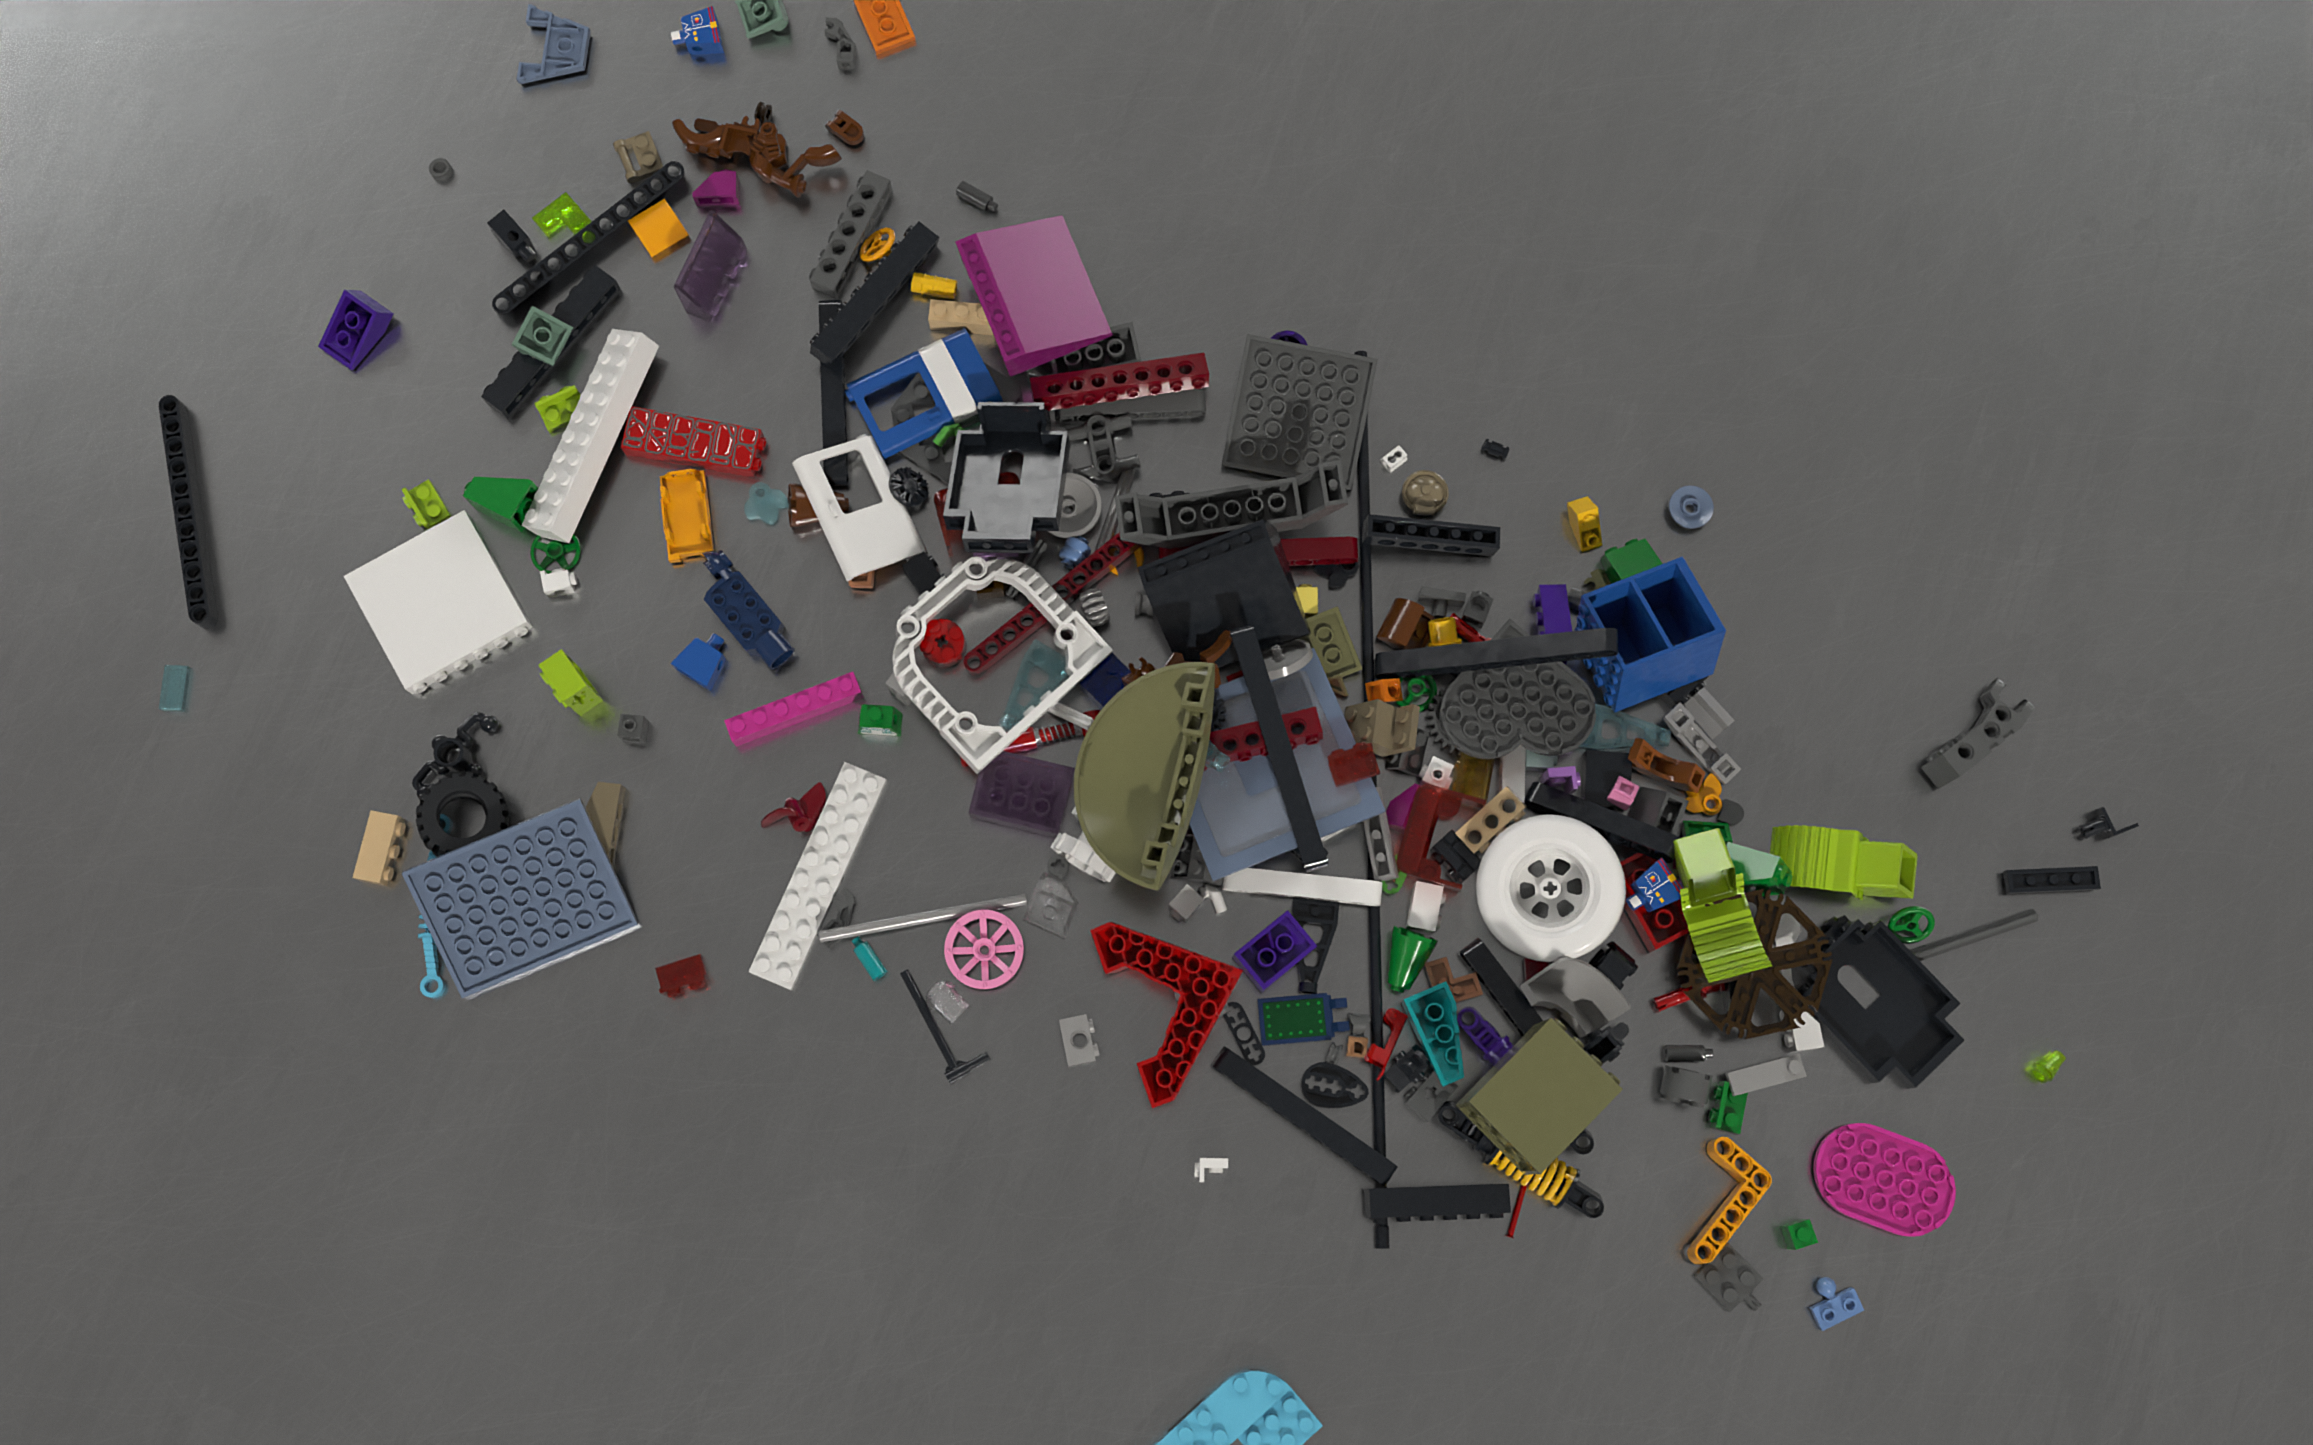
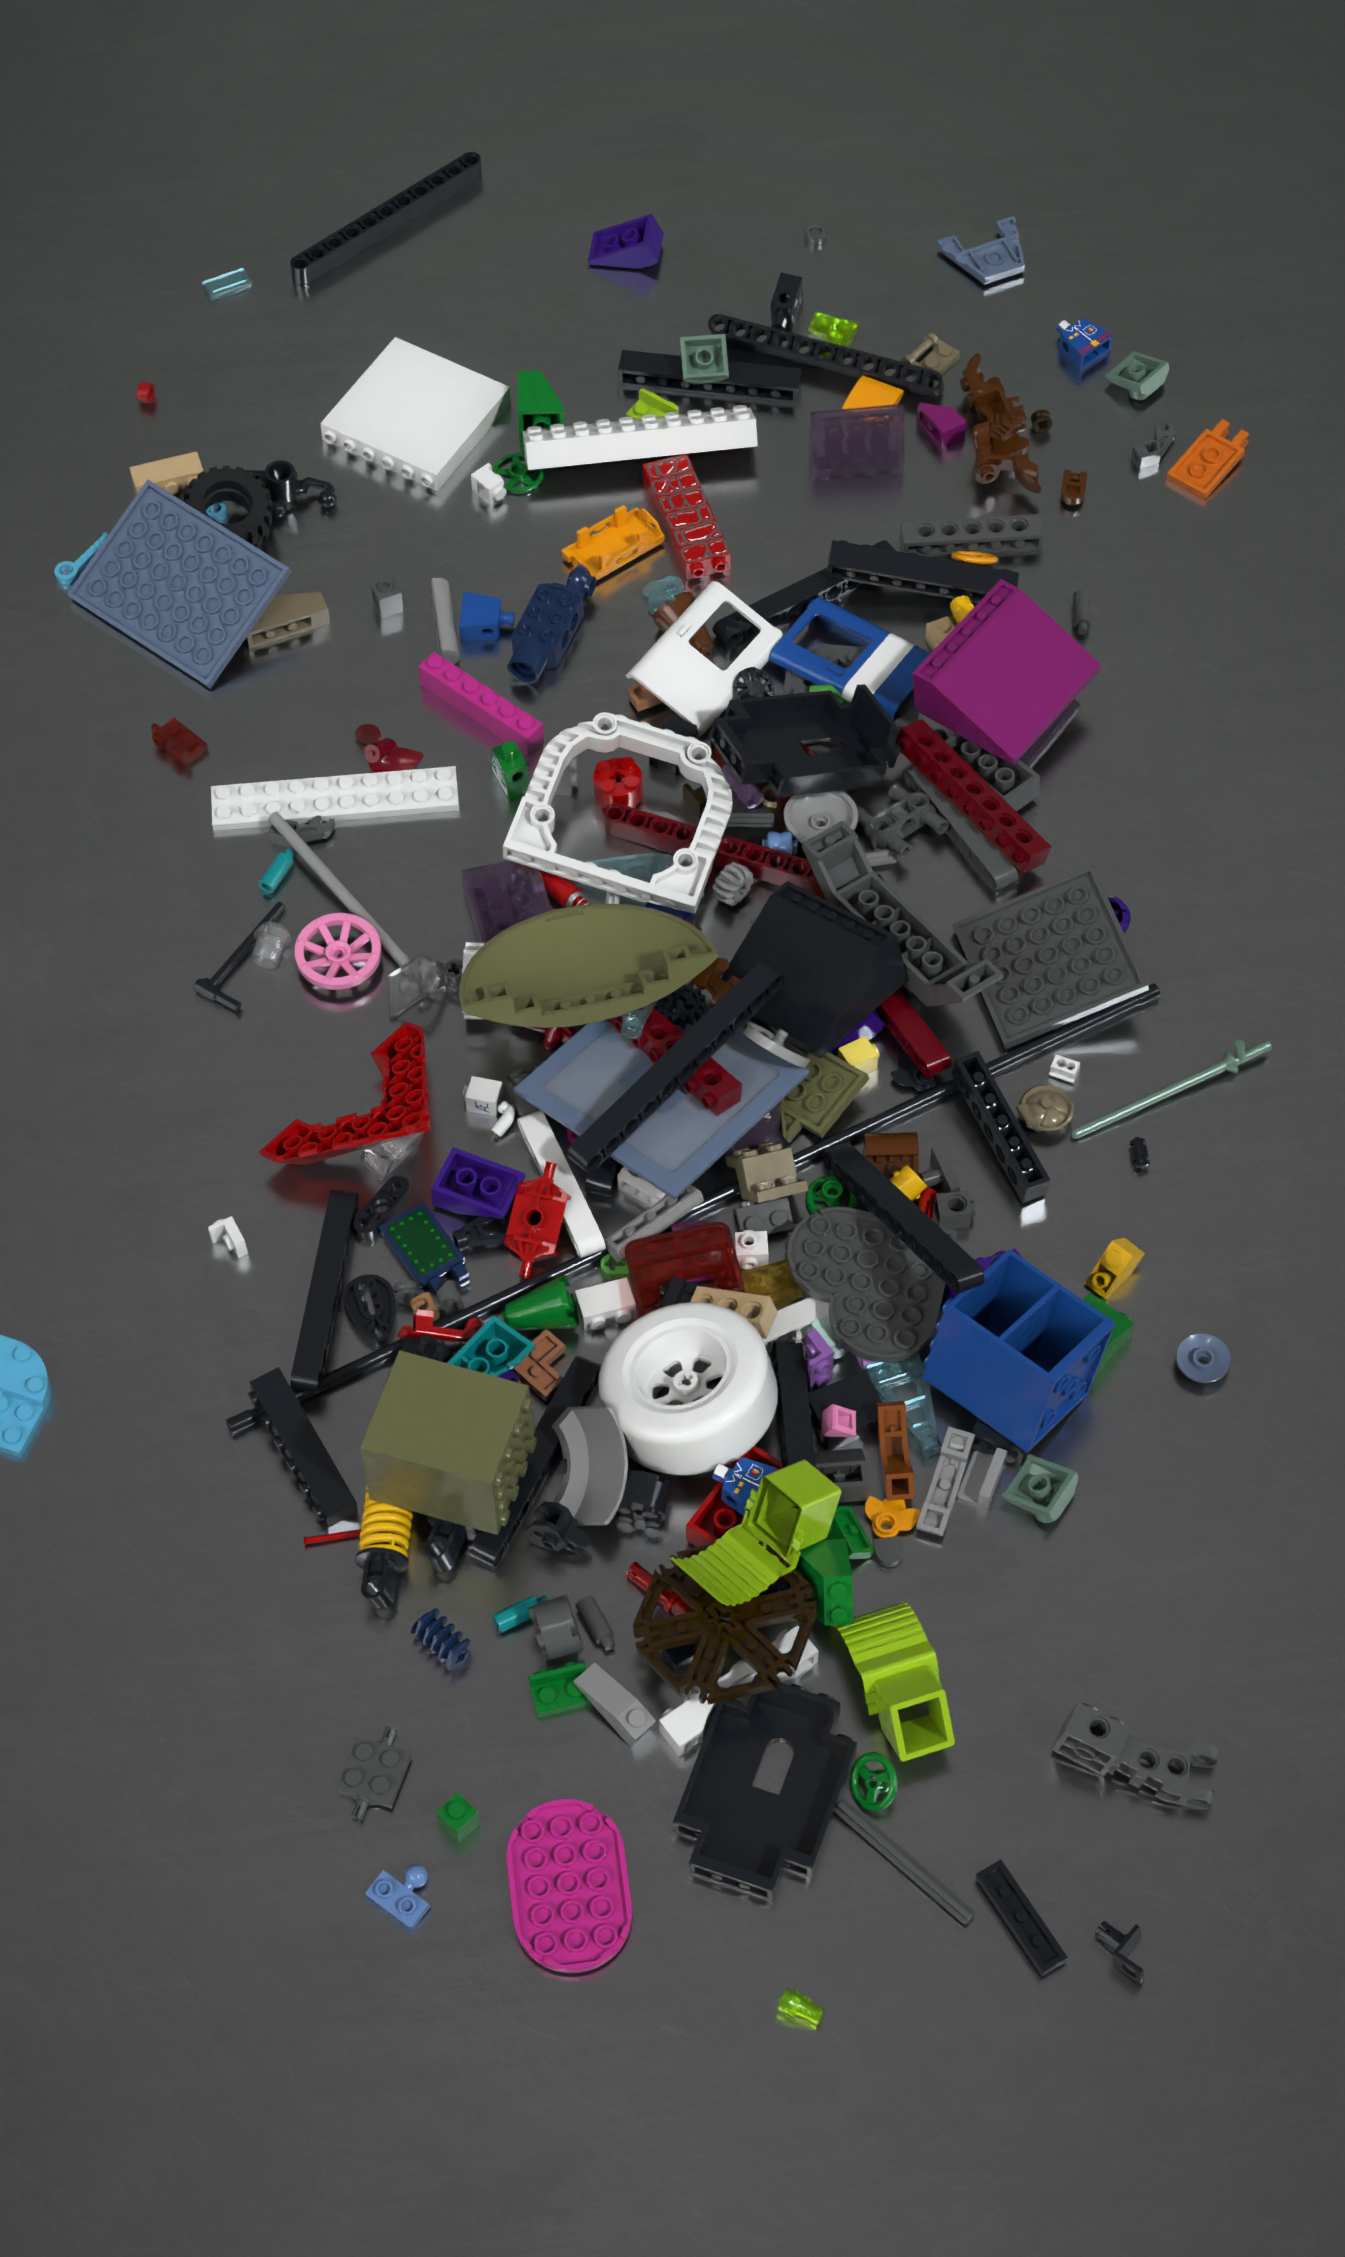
camera: 65 degrees right, 20 degrees down
lime bracket [401,479,452,530] -> none
lime piece [538,649,603,716] -> none
light grey brick [1059,1014,1100,1068] -> none
clear red bracket [1327,742,1380,788] -> none
orange brick [1365,678,1403,704] -> none
light orange beam [1687,1137,1772,1265] -> none
none -> red axle [136,381,155,404]
none -> dark blue piece [410,1608,470,1671]
none -> light grey brick [430,578,460,664]
none -> teal cylinder [492,1595,548,1633]
none -> red plate [504,1161,572,1279]
none -> sand green slope [1001,1454,1078,1523]
none -> sand green piece [1071,1040,1272,1139]

